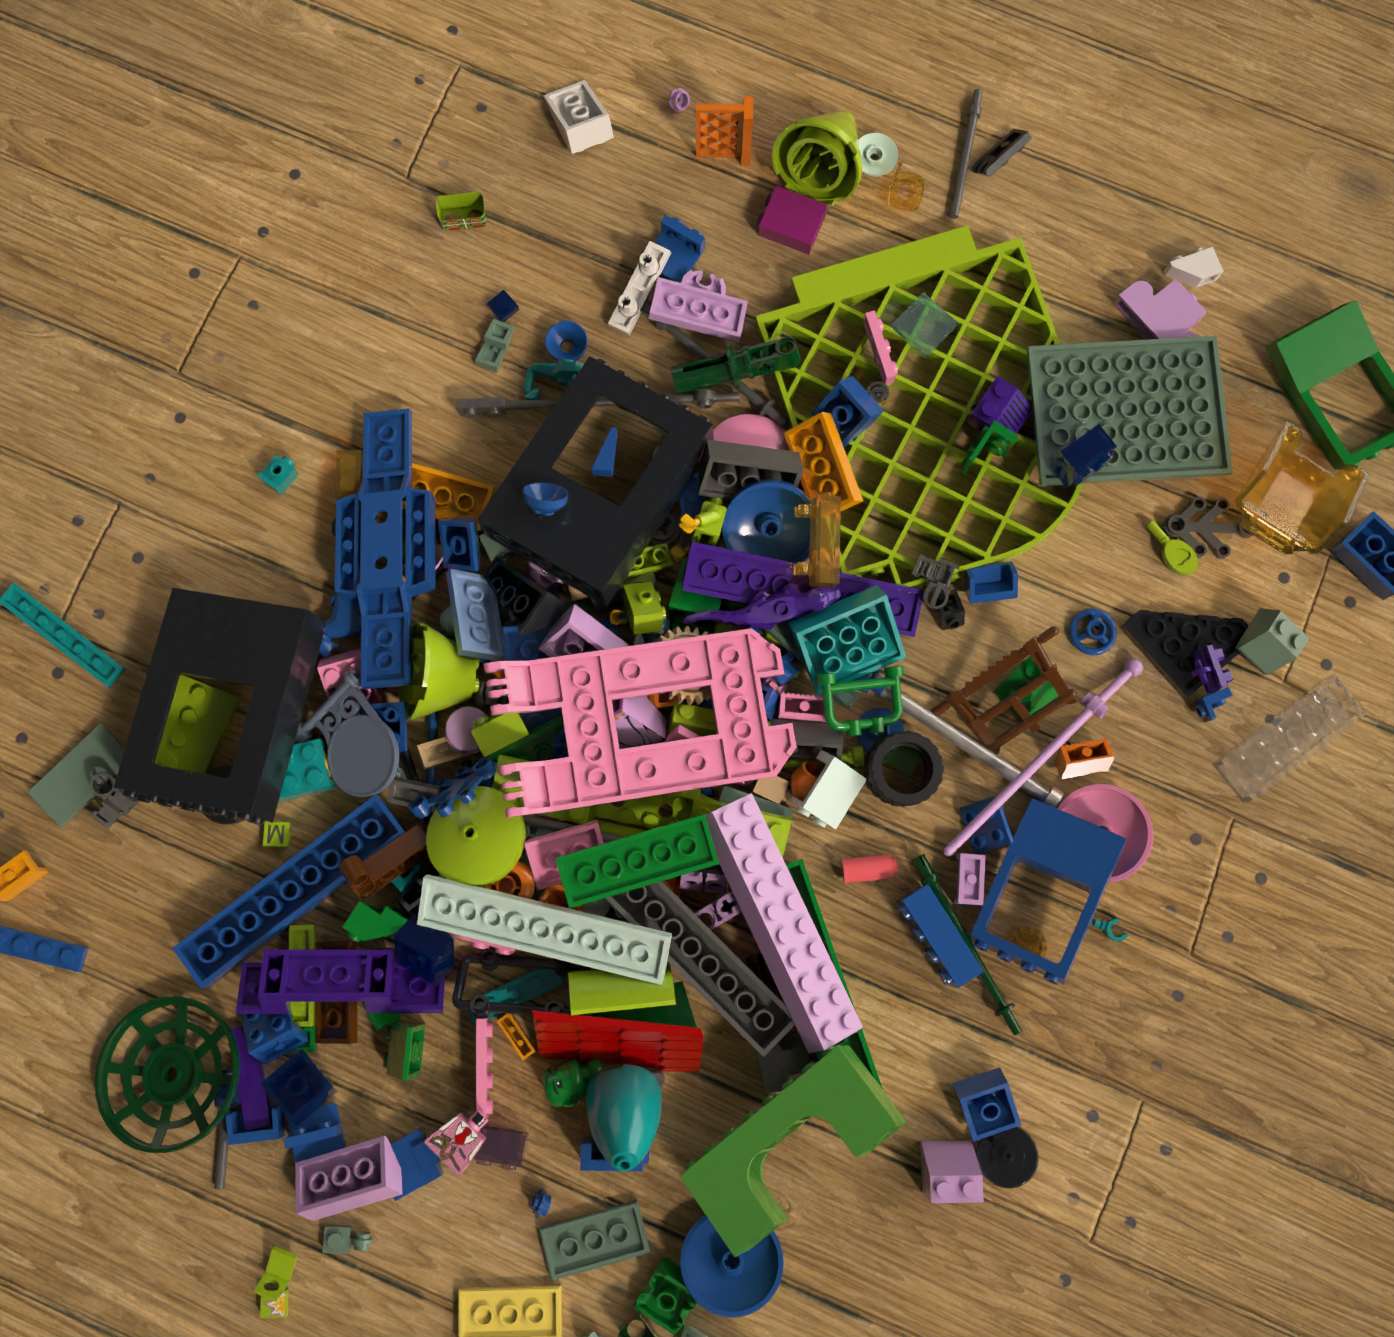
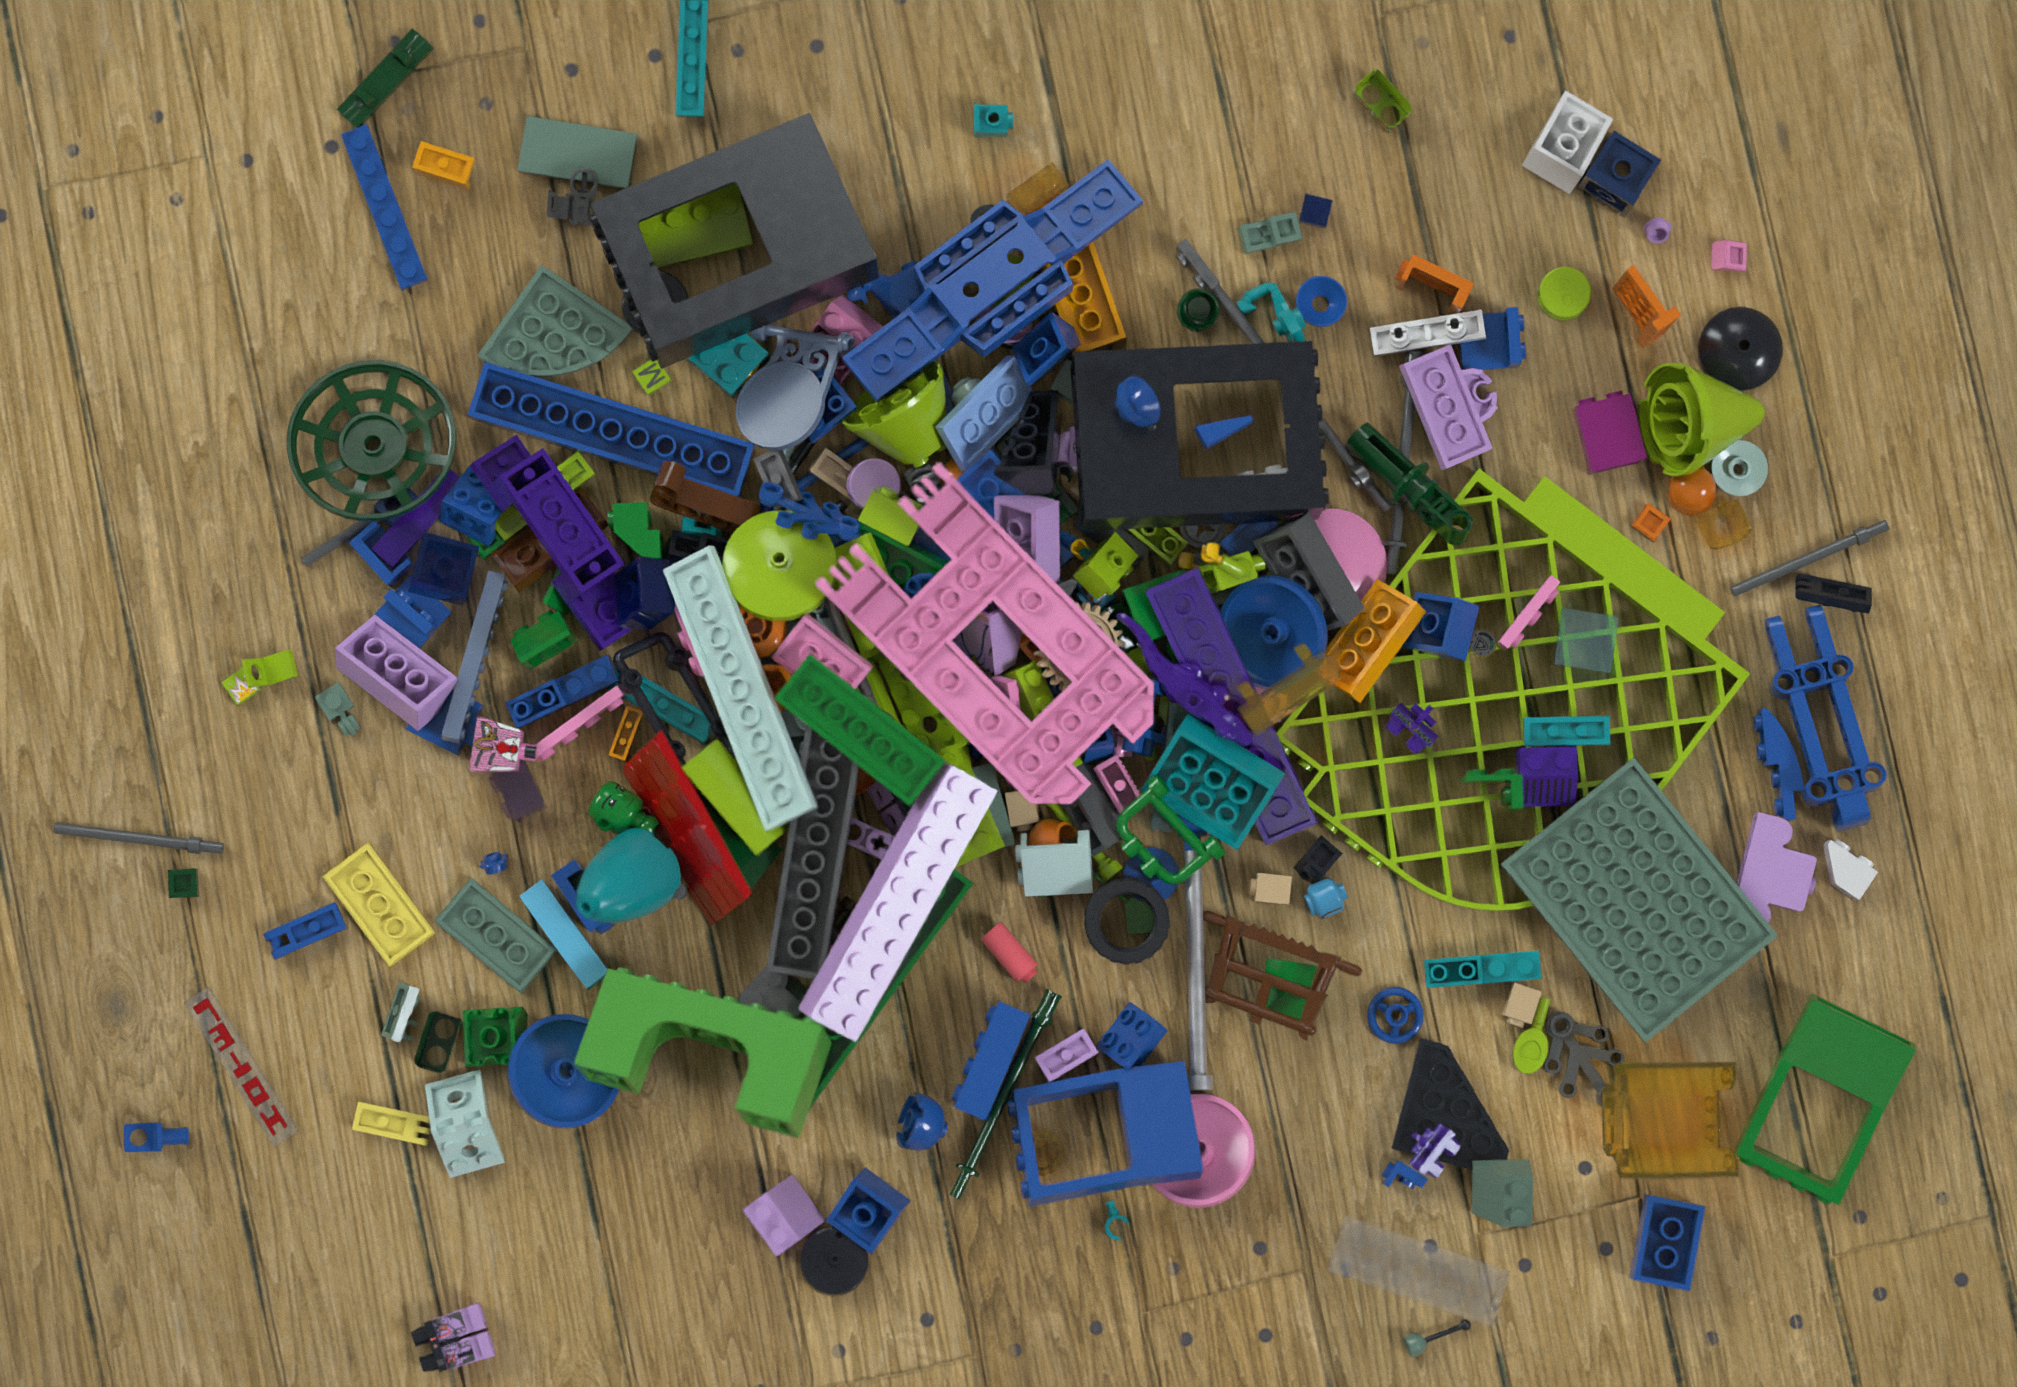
camera: 55 degrees right, 5 degrees up
dark grey piece [912,554,959,610] -> none
lavender bar [944,658,1143,856] -> none
blue panel [965,561,1018,604] -> none
clear blue brick [1049,424,1117,488] -> none
orange brick [1054,738,1114,779] -> none
none -> sand blue piece [441,570,509,744]
none -> sand green plate [477,264,633,377]
none -> blue slope [505,655,620,728]
none -> medium azure slope [519,880,607,990]
none -> blue cylinder [896,1092,948,1151]
none -> dark green hair [1177,289,1219,332]
none -> tan brick [1249,873,1292,906]
none -> dark azure head [1304,878,1348,919]
none -> dark purple hips [1386,702,1439,754]
none -> orange panel [1395,254,1474,315]
none -> hinge [1403,1319,1471,1358]
none -> teal slope [1424,950,1542,988]
none -> tan brick [1501,983,1542,1028]
none -> teal plate [1523,716,1610,747]
none -> lime head [1537,267,1591,321]
none -> dark blue bracket [1577,131,1661,218]
none -> orange tile [1631,503,1671,543]
none -> orange helmet [1668,466,1716,515]
none -> black dish [1698,307,1783,391]
none -> bright pink slope [1711,240,1747,272]
none -> blue slope [1753,708,1804,821]
none -> blue beam [1764,605,1887,832]

